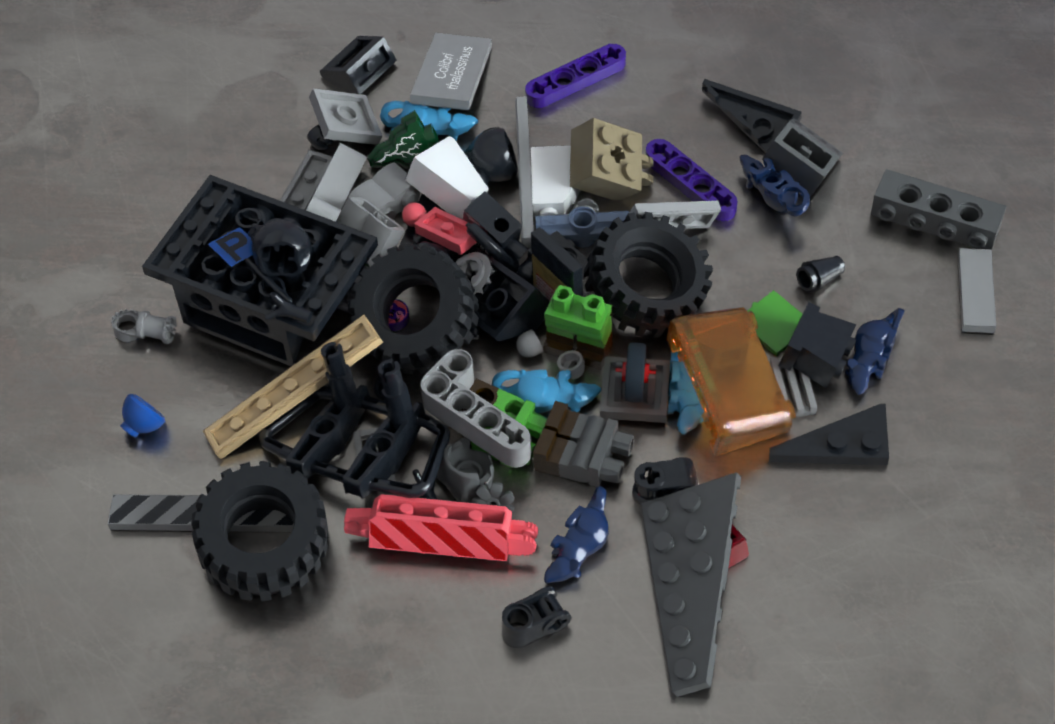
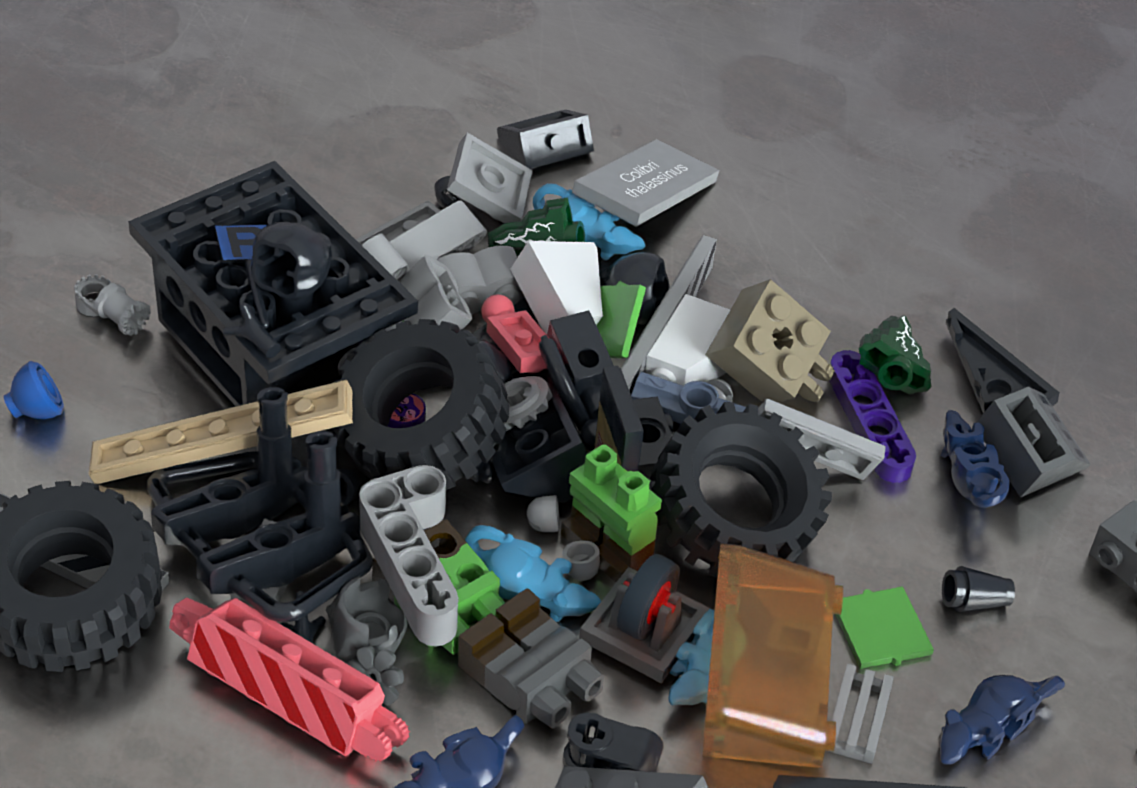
camera: 20 degrees right, 10 degrees down
dark purple beam [525,44,626,108] -> none
black hips [778,302,856,388] -> none
none -> bright green piece [596,281,646,358]
none -> dark green rock [859,315,932,395]

